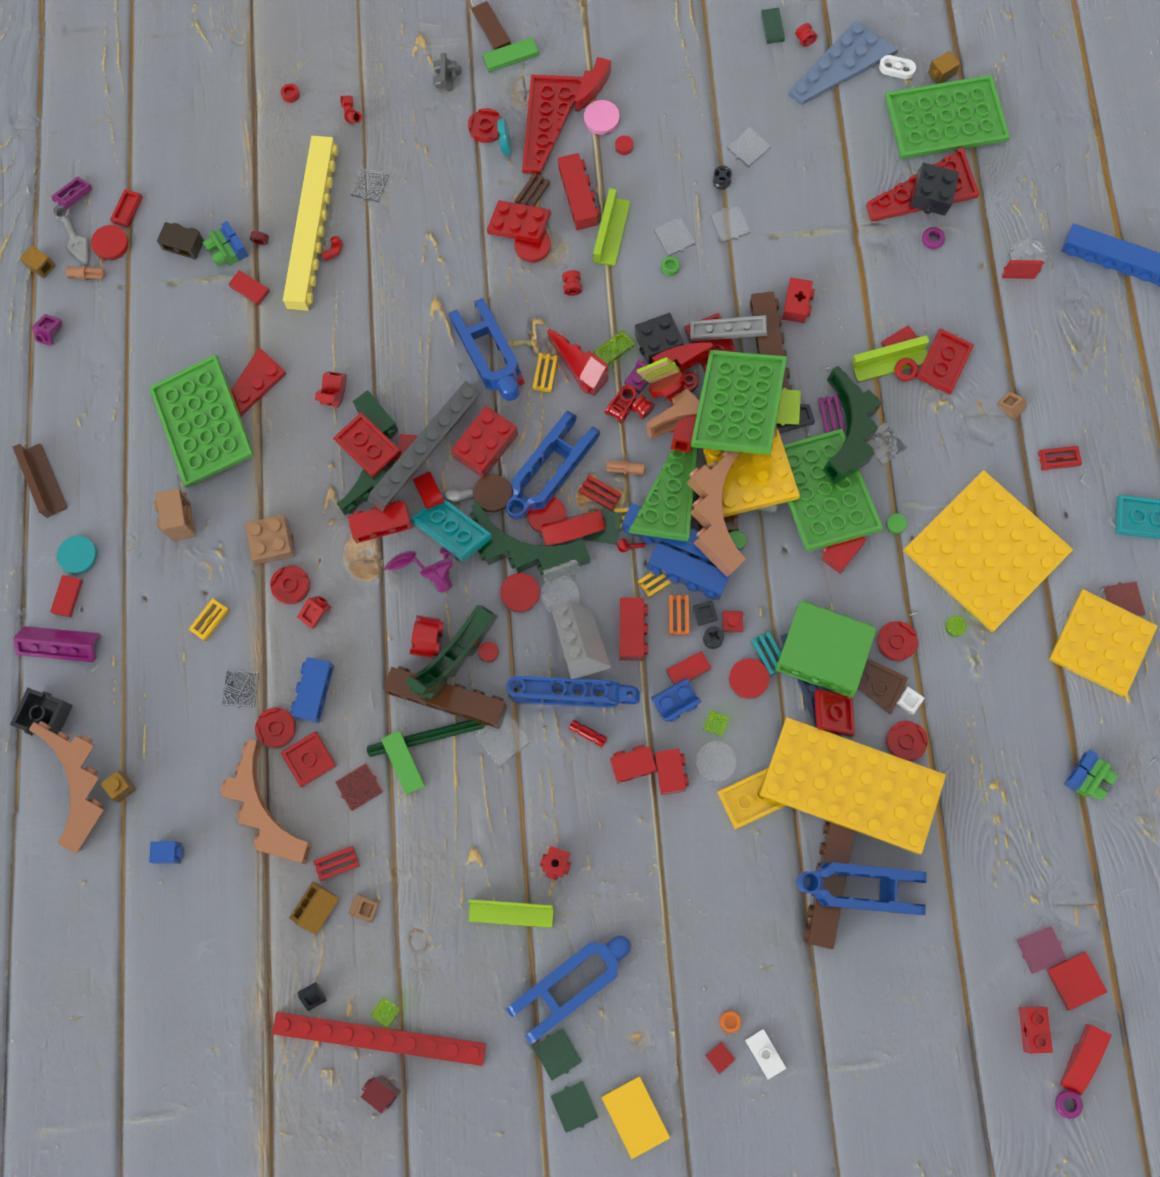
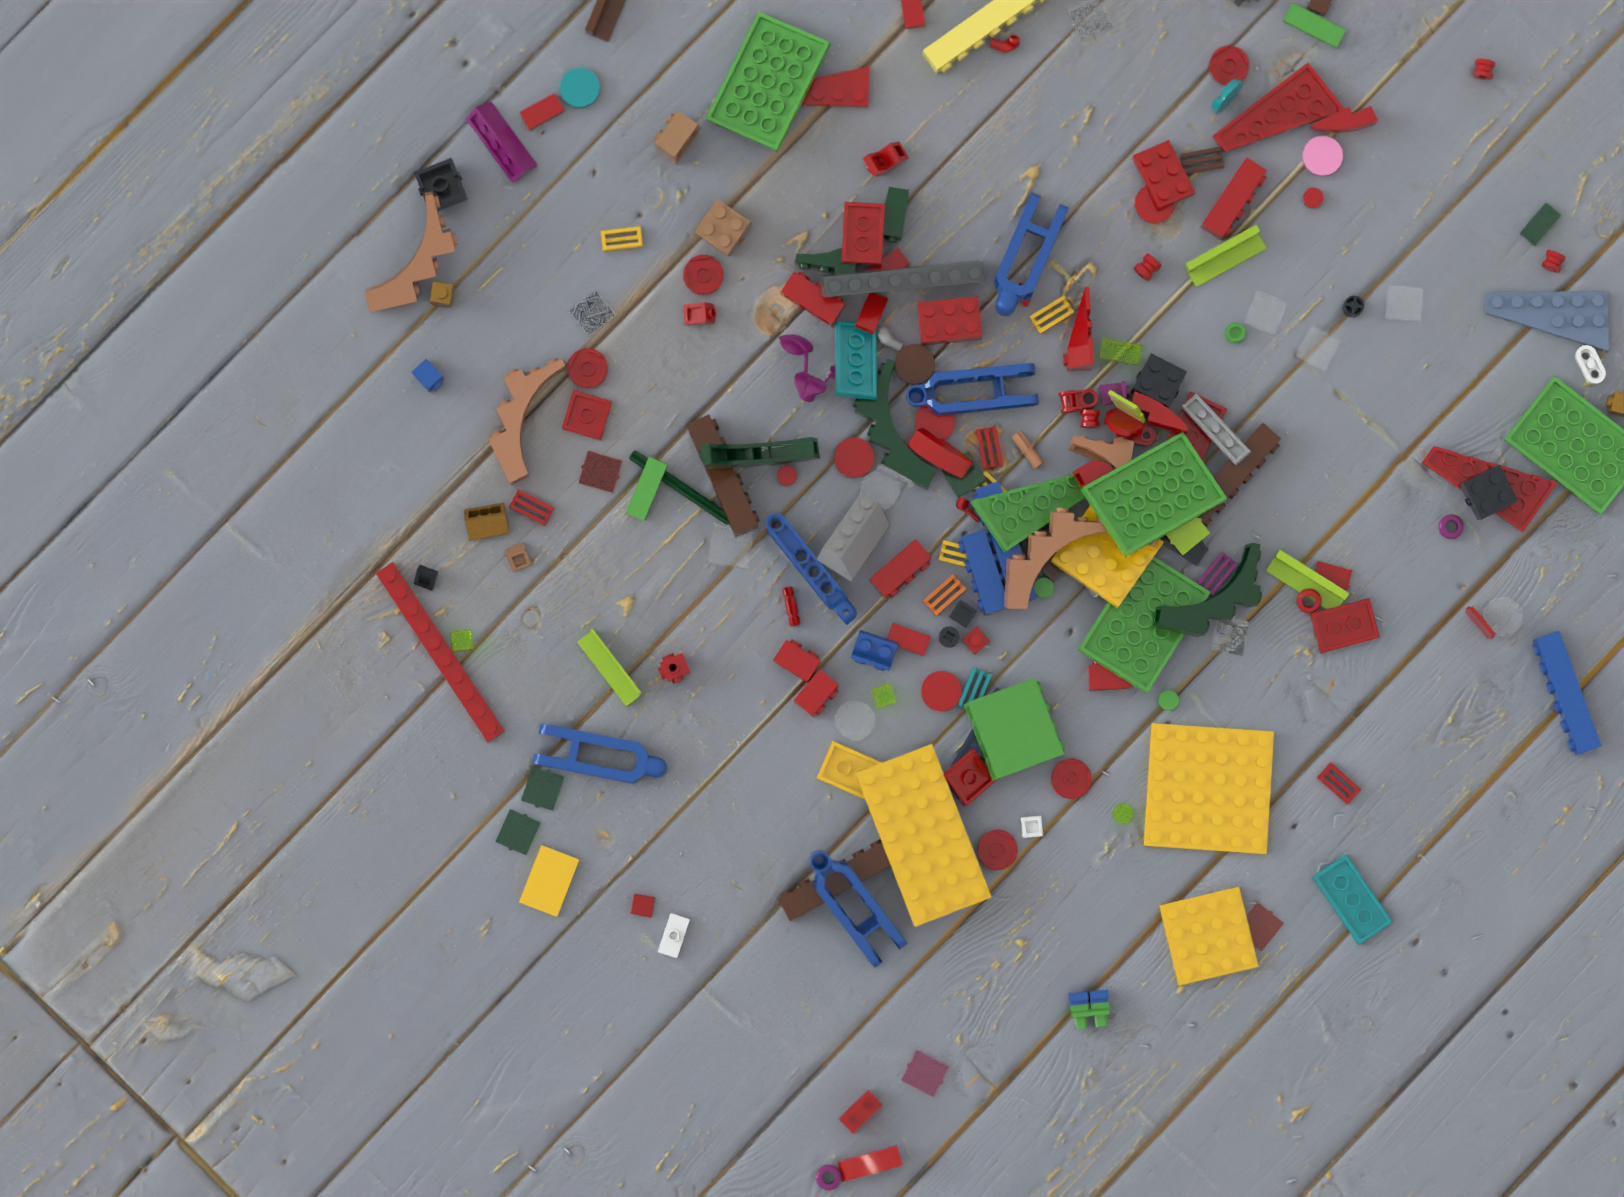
camera: 45 degrees right, 10 degrees up
blue brick [291,657,334,724] -> none
dark red brick [361,1075,401,1114] -> none
red brick [410,615,444,659] -> none
orange tile [719,1011,741,1033] -> none
red brick [782,277,815,323] -> none
reddish brown wing [858,658,908,714] -> none
medium nougat slope [997,391,1027,419] -> none
red tile [1047,952,1107,1011] -> none

